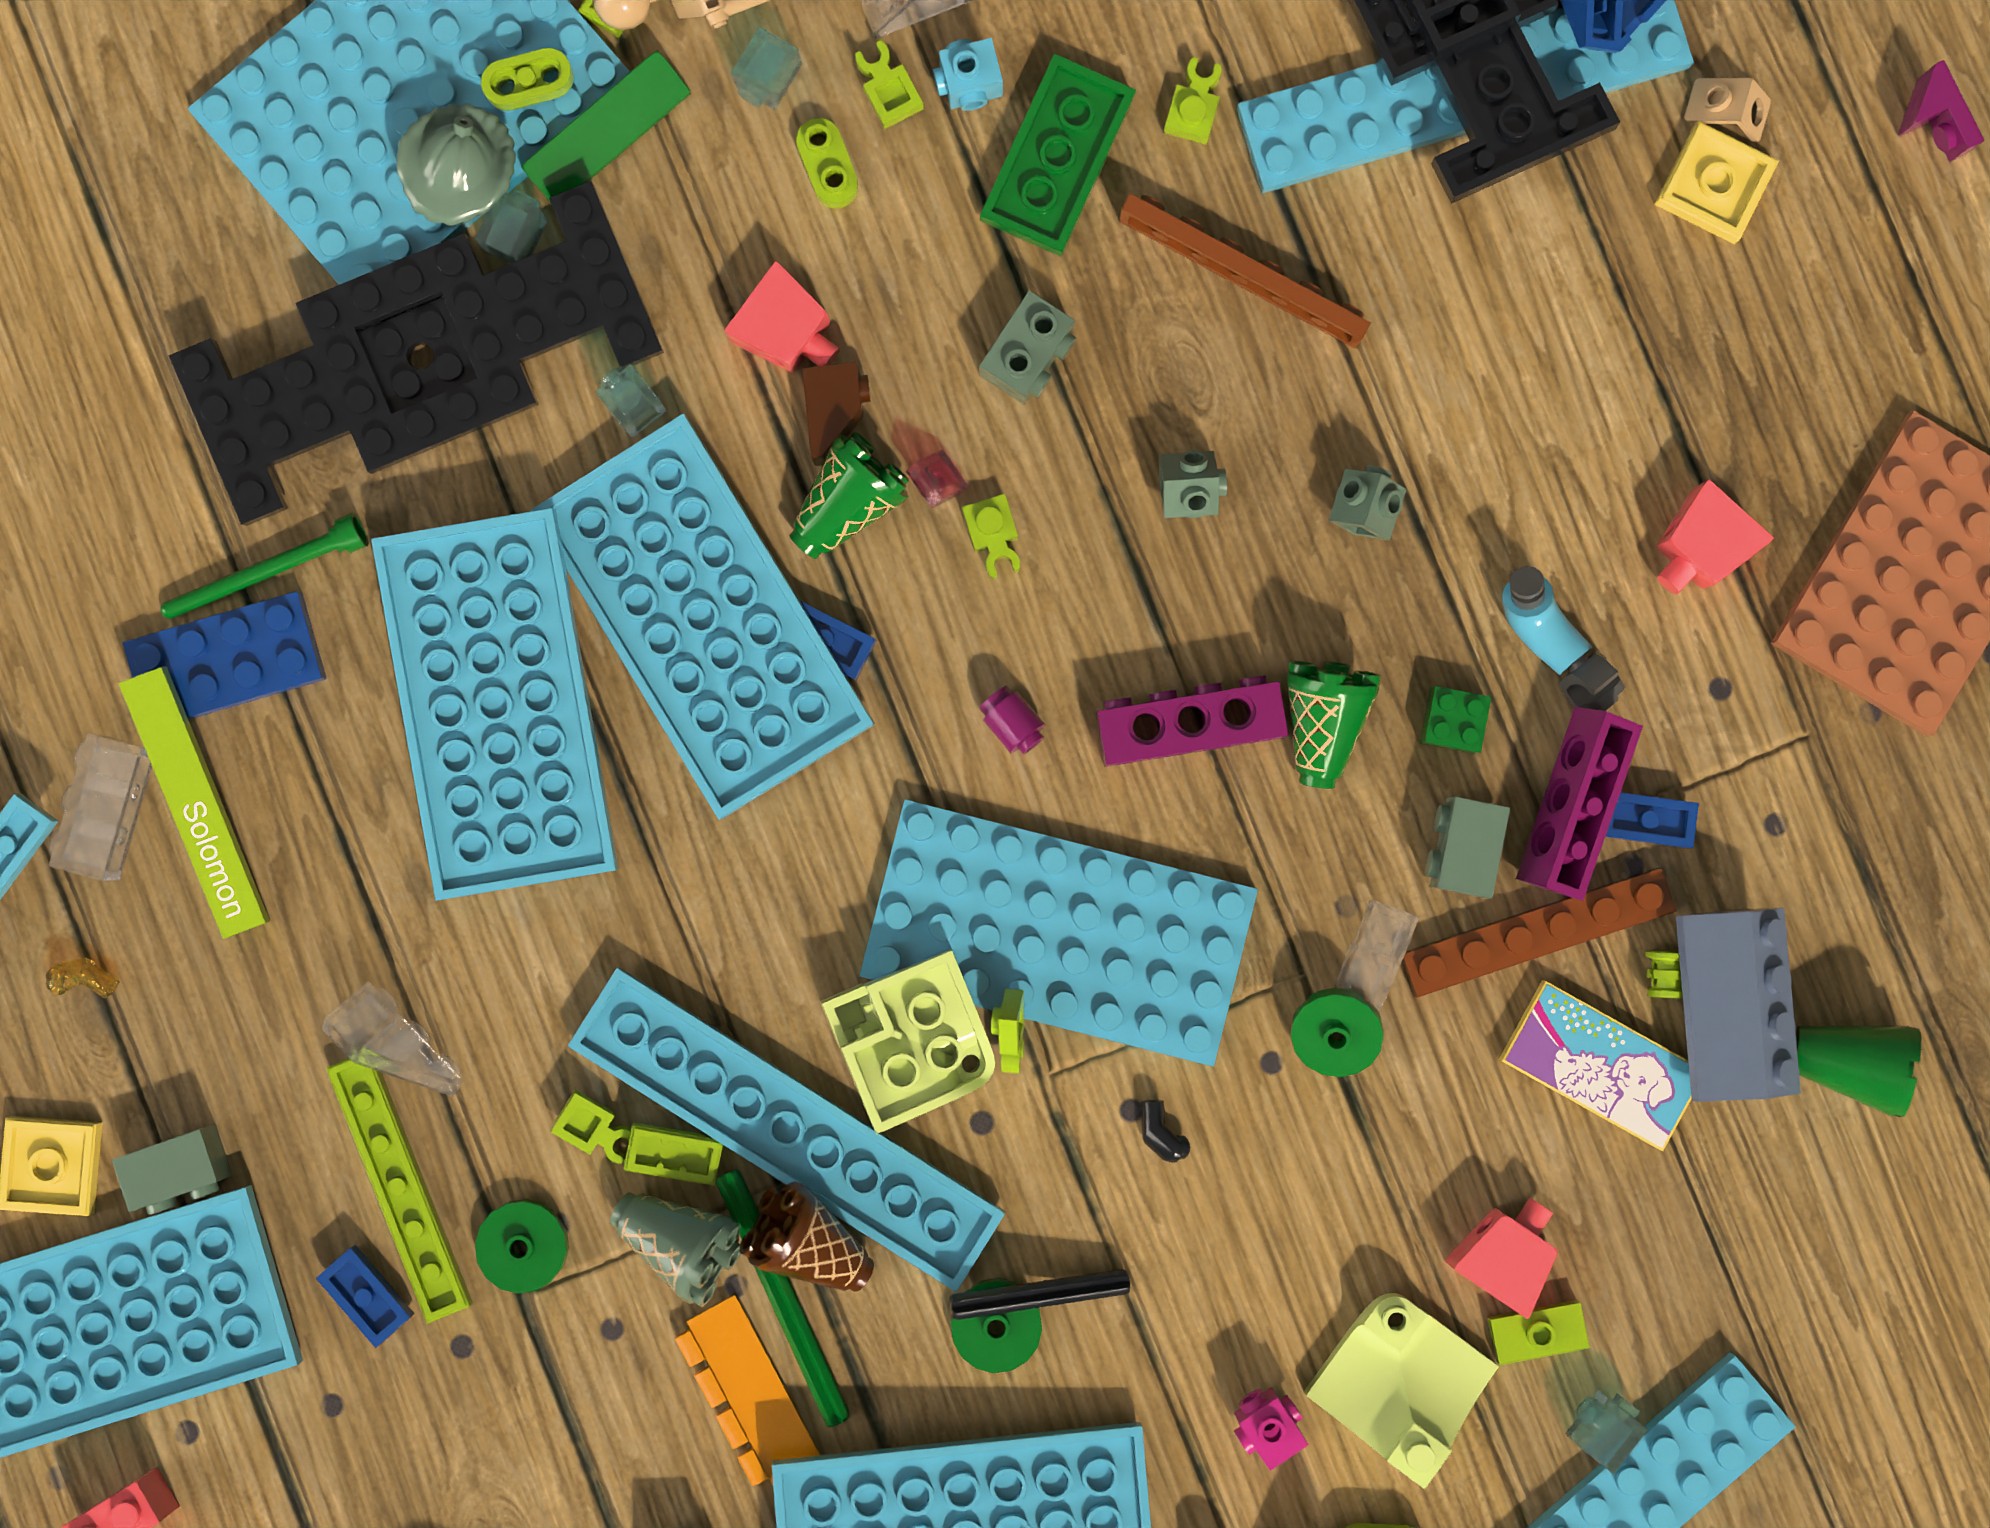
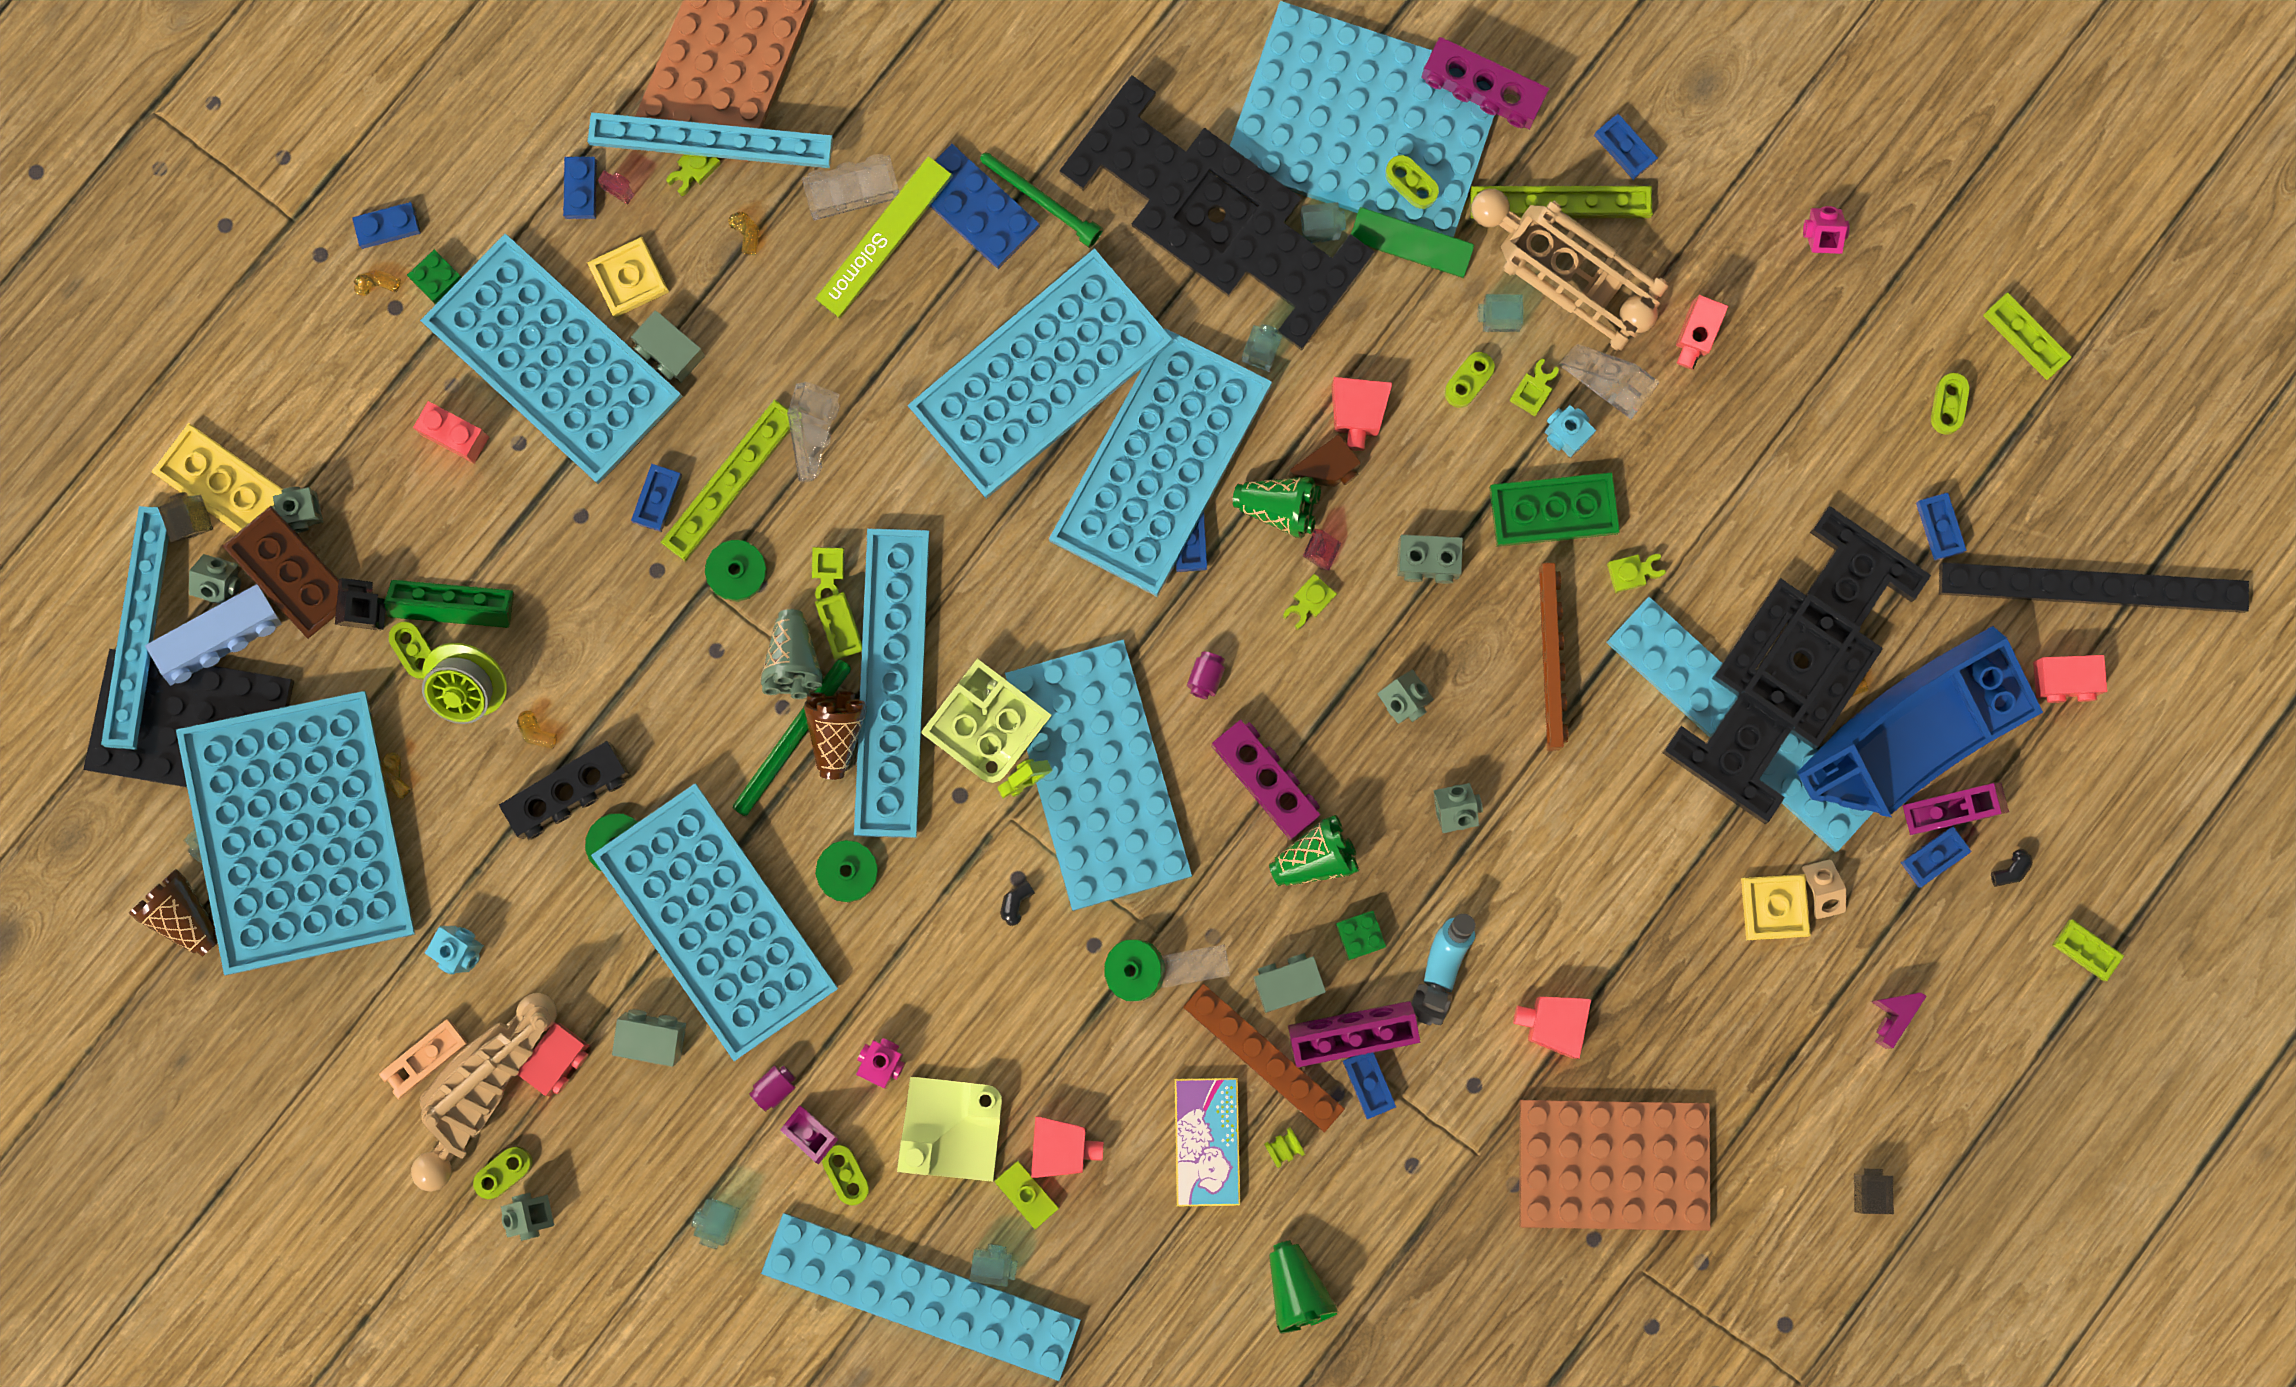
camera: 55 degrees right, 5 degrees down
sand green piece [396,103,516,226] -> none
light orange windscreen [674,1294,821,1486] -> none
black axle [949,1269,1130,1320] -> none
sand blue slope [1676,908,1801,1102] -> none

